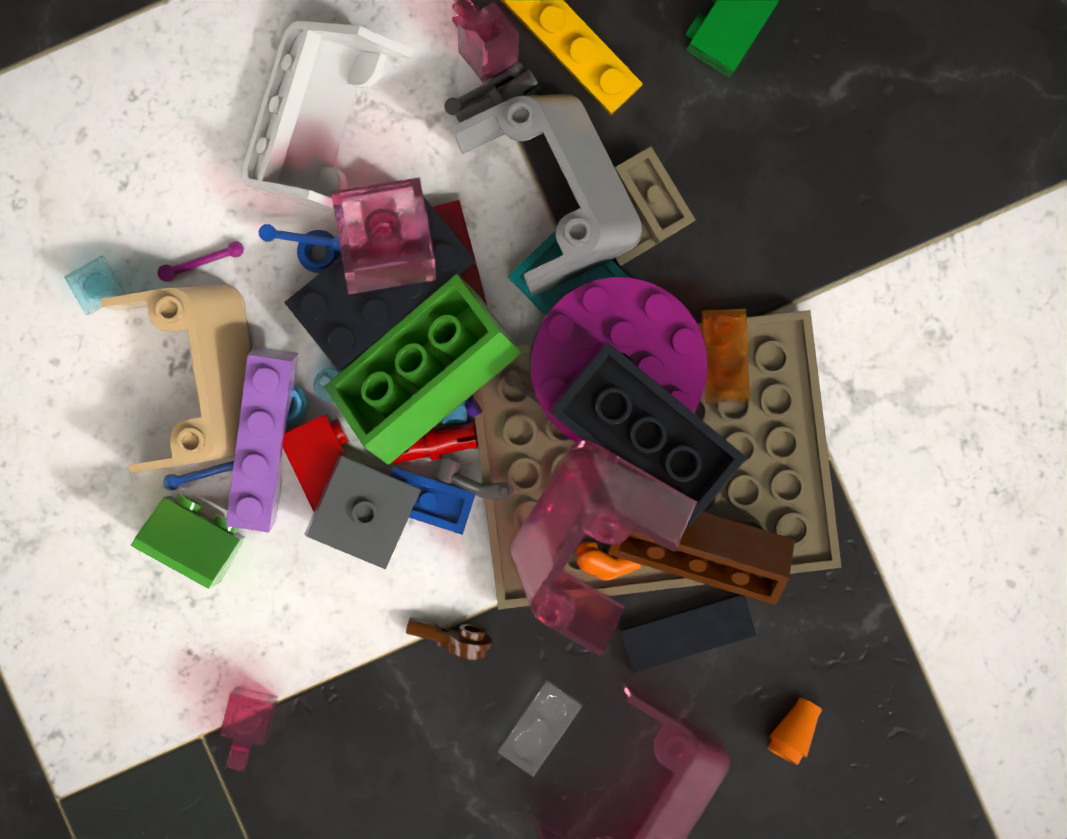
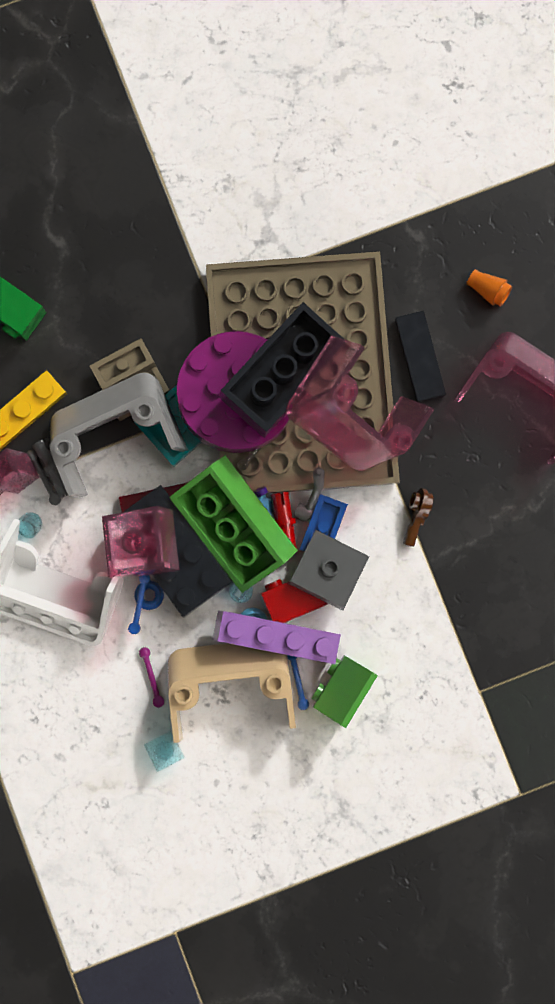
camera: 85 degrees left, 5 degrees down
clear pink brick [220,686,278,771] -> none
clear plate [498,680,583,777] -> none
orange arm [576,541,641,581] -> none
reddish brown brick [608,488,795,605] -> none
clear orange slope [702,309,750,404] -> none
none -> clear light blue hinge [18,512,43,538]

